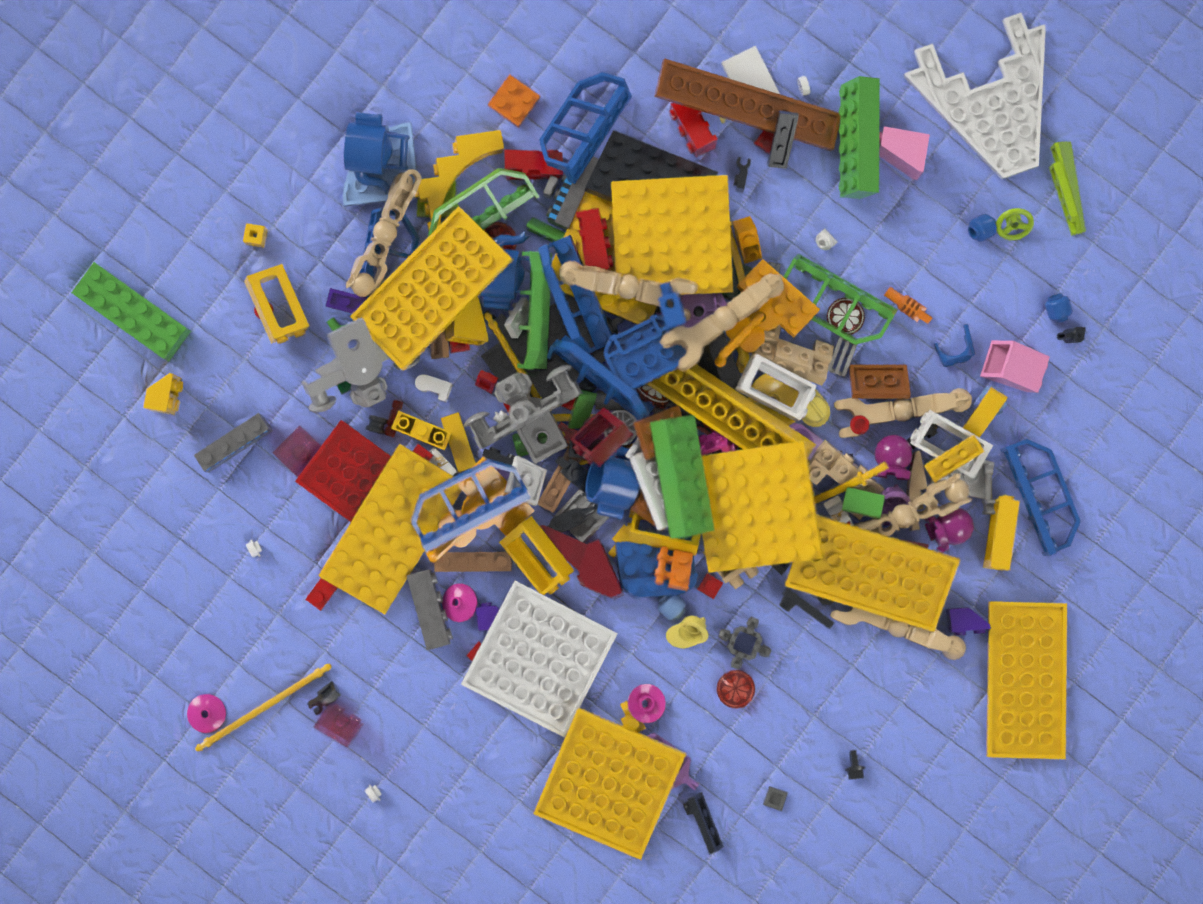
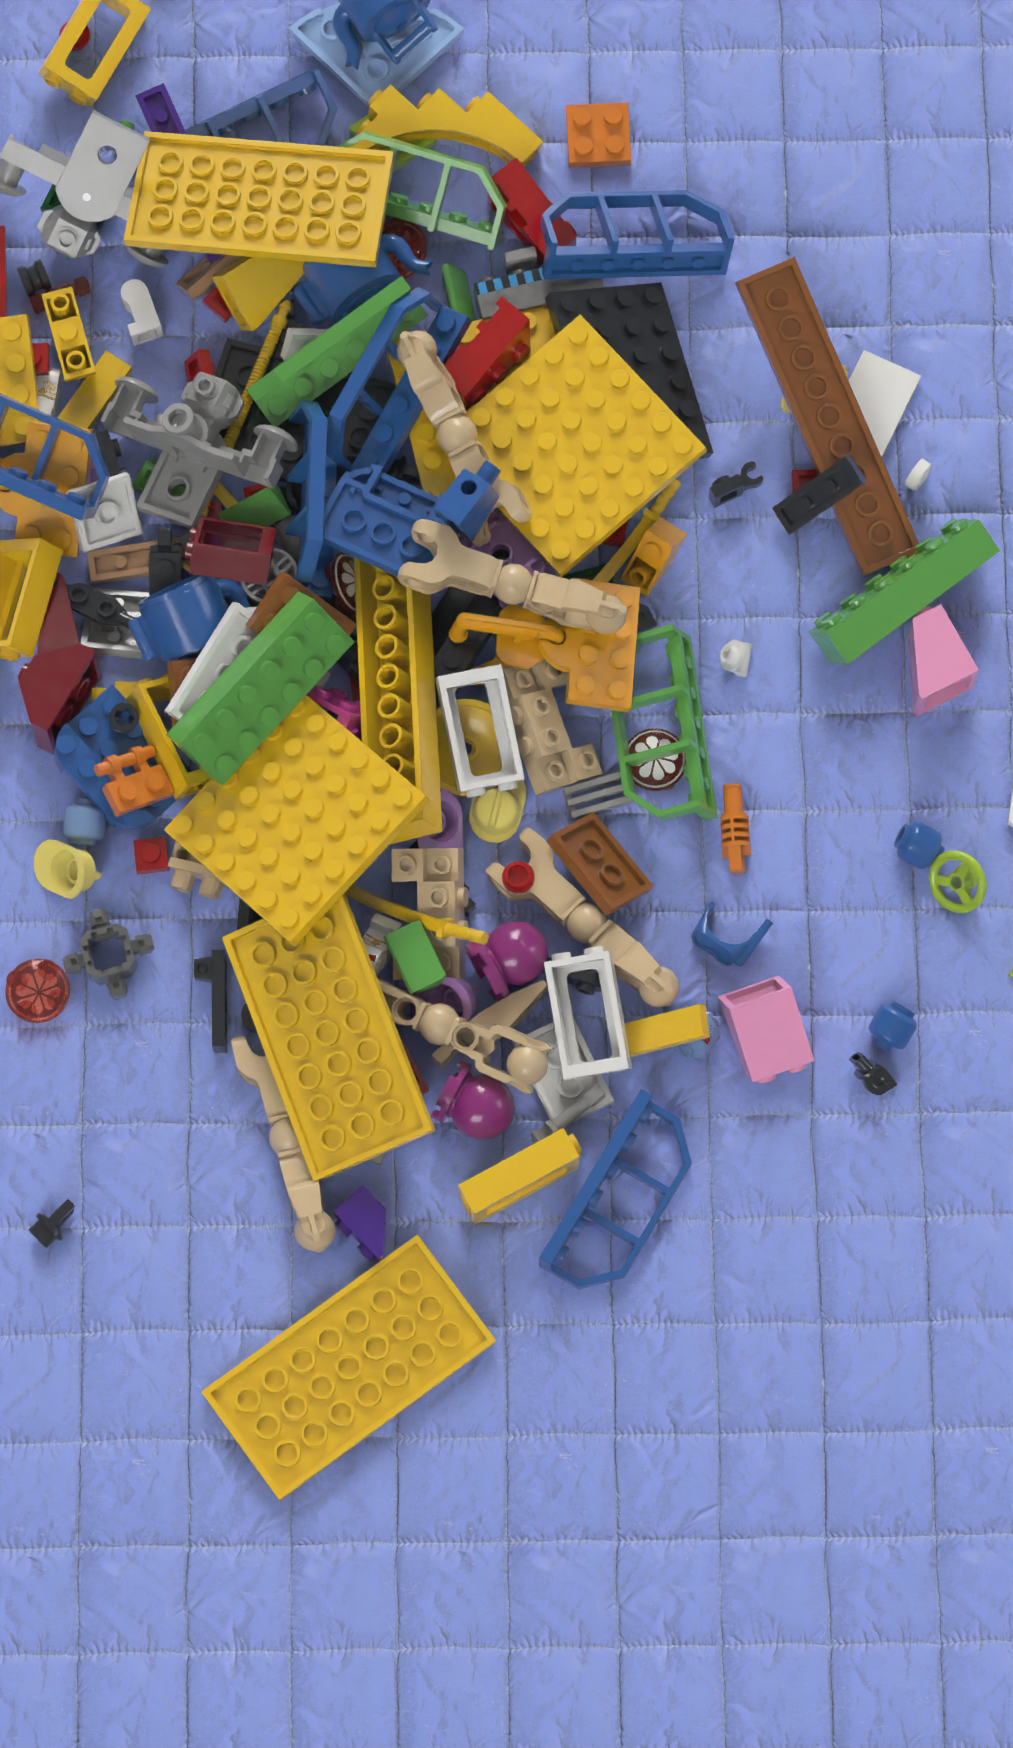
camera: 50 degrees right, 10 degrees down
tan piece [346,169,421,297] -> none
red wedge [668,103,718,158] -> none
yellow tile [924,435,985,483] -> none
none -> black bush [108,703,139,734]

